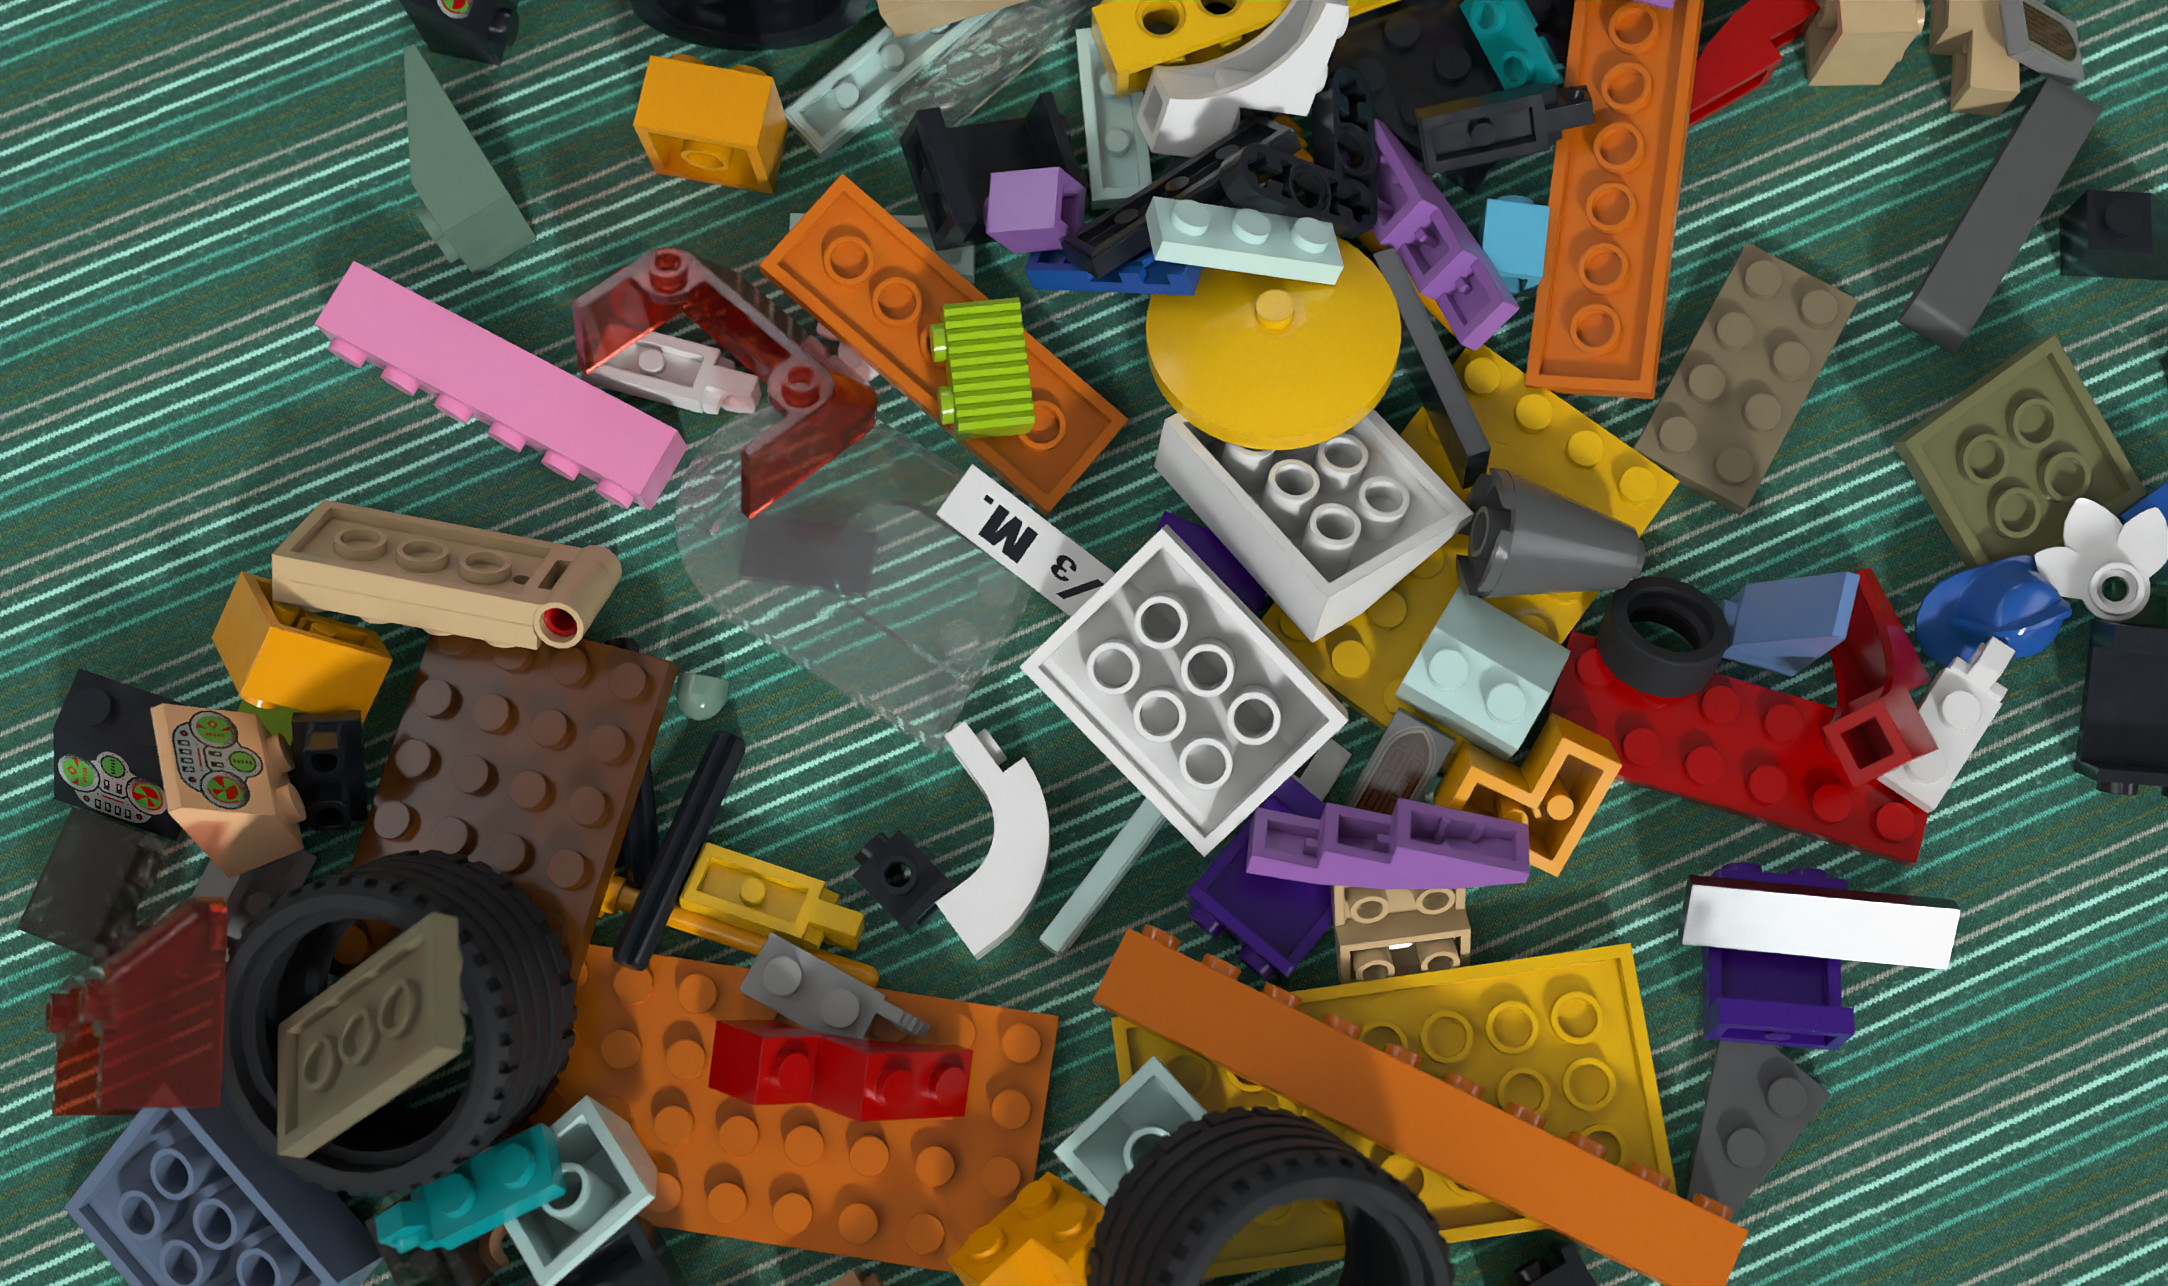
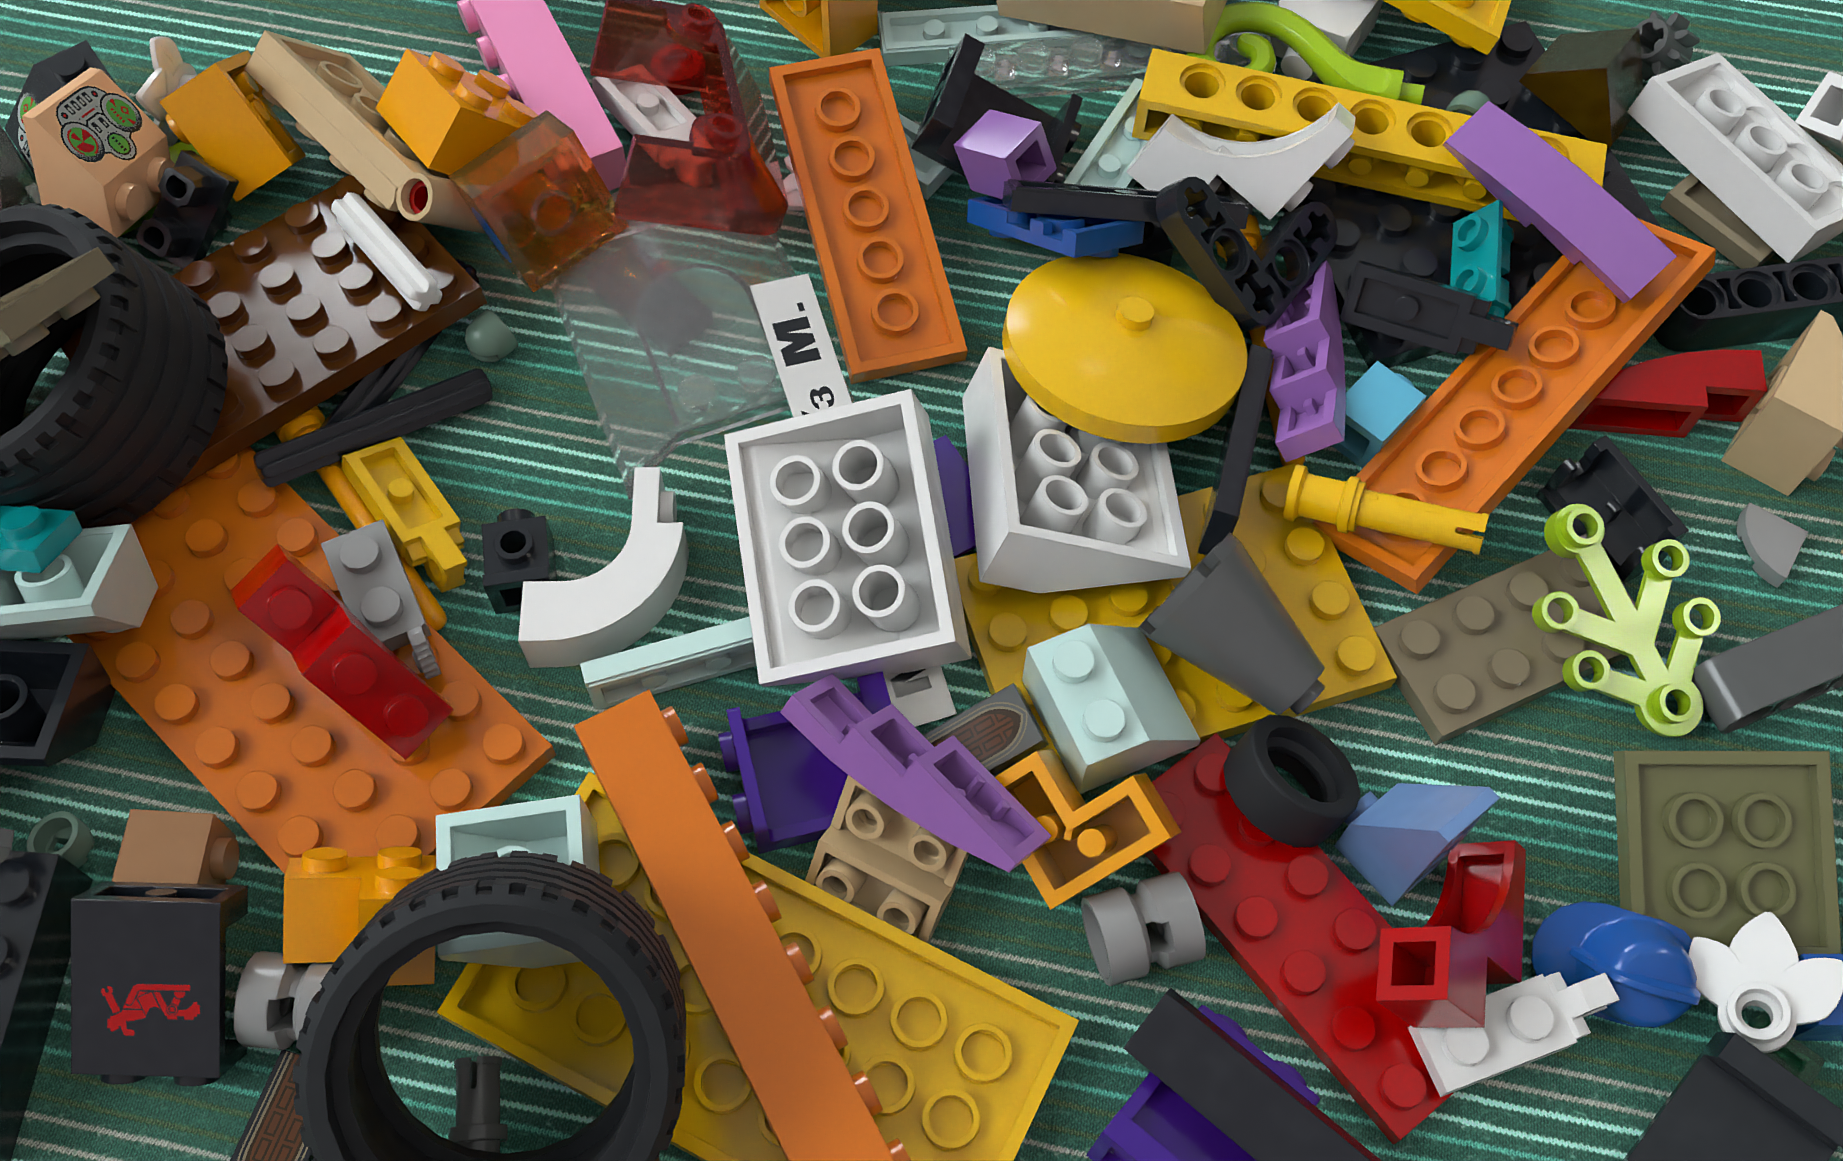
camera: 30 degrees right, 15 degrees down
lime brick [929,297,1035,441] -> none
light aqua plate [1145,196,1344,285] -> none
none -> white plate [136,36,197,147]
none -> white axle [331,192,442,311]
none -> light orange brick [375,48,553,198]
none -> clear orange brick [448,110,629,293]
none -> light grey wheel [1081,871,1206,986]
none -> yellow pin [1284,464,1489,555]
none -> lime plant [1532,504,1721,737]
none -> black hinge [1536,435,1689,585]
none -> light grey tile [1736,502,1808,588]

